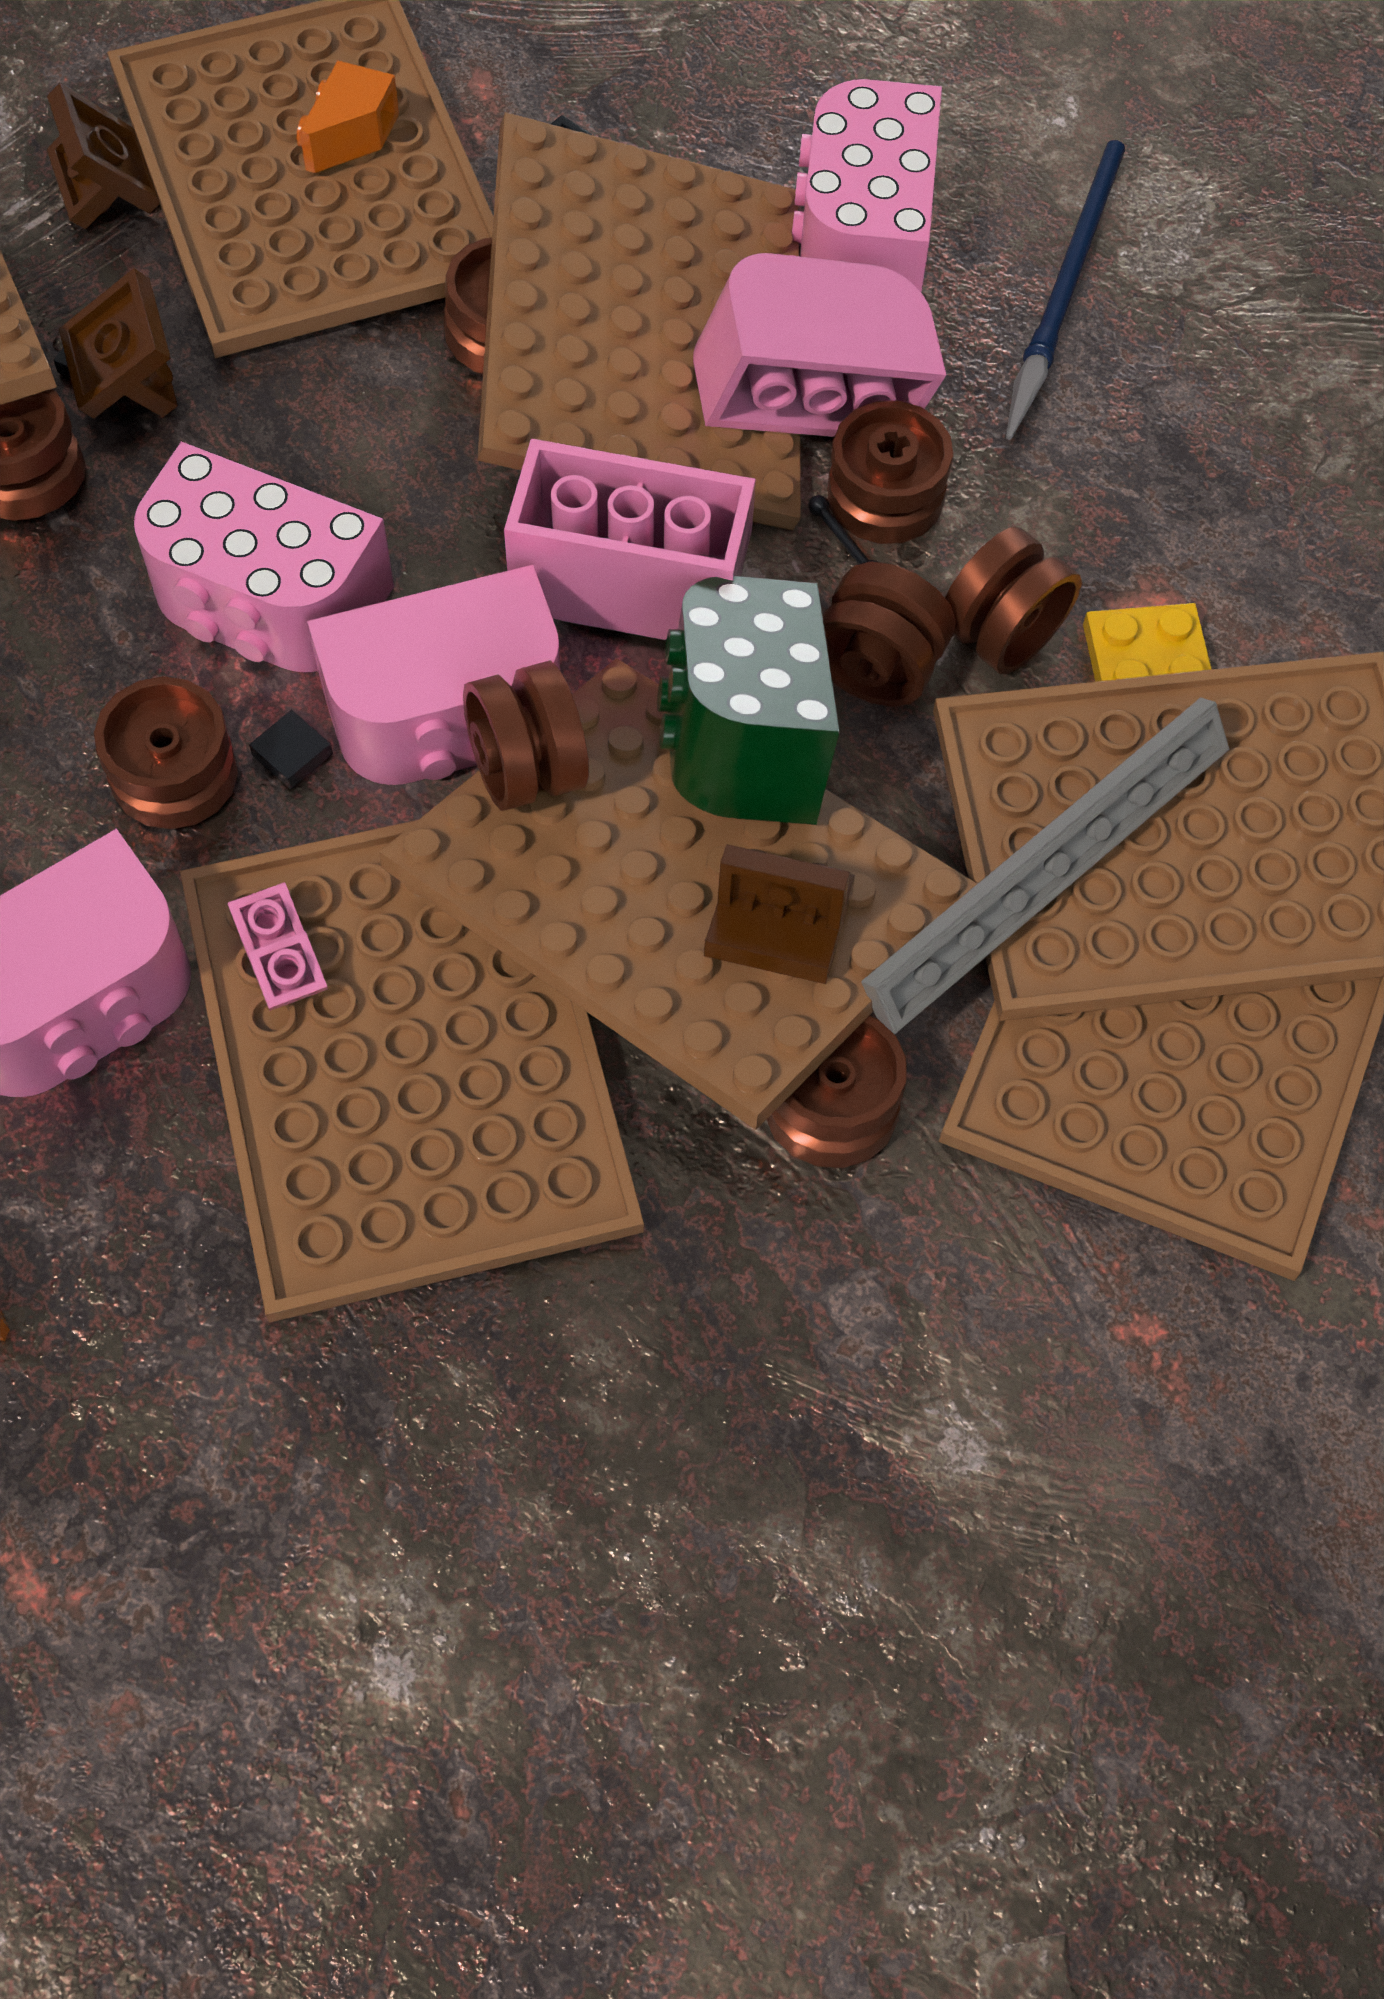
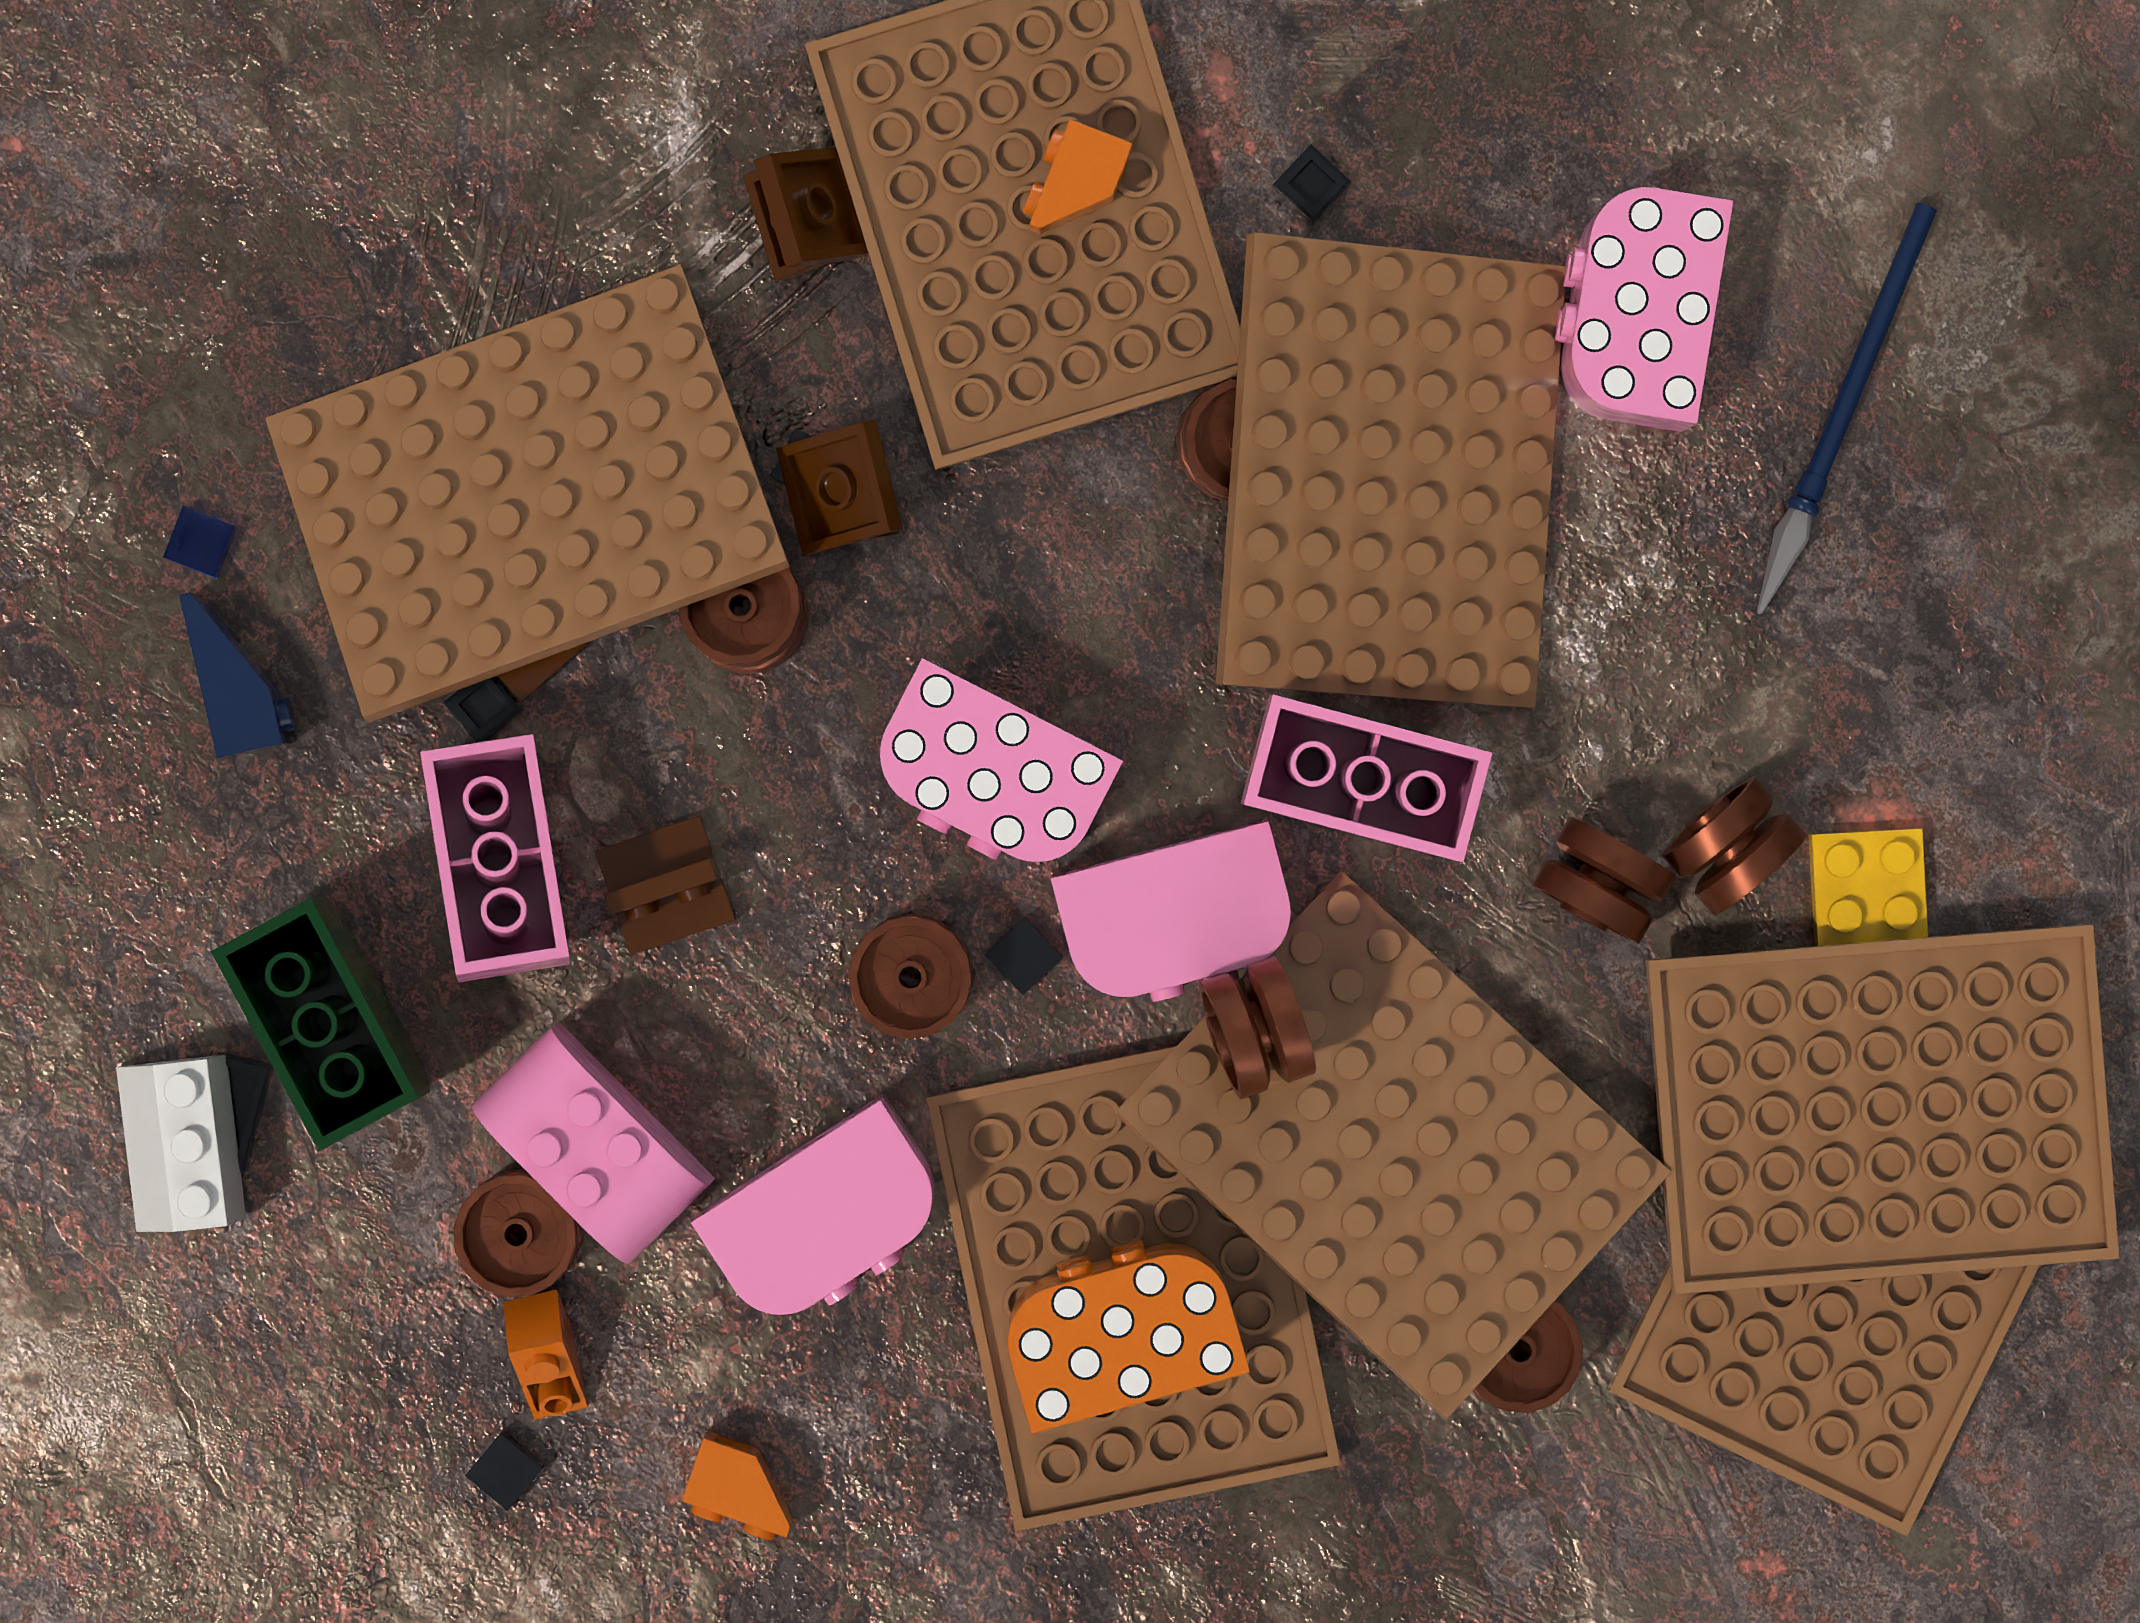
camera: 10 degrees right, 25 degrees up
bright pink slope [227,882,328,1011] -> none
dark green brick [657,576,839,825] -> none
bright pink brick [693,253,946,437] -> none
reddish brown bracket [704,844,855,984] -> none
black hinge [808,495,877,565] -> none
copper wheel [827,400,953,544] -> none
light grey tile [861,697,1230,1034] -> none
none -> orange brick [1008,1240,1250,1434]

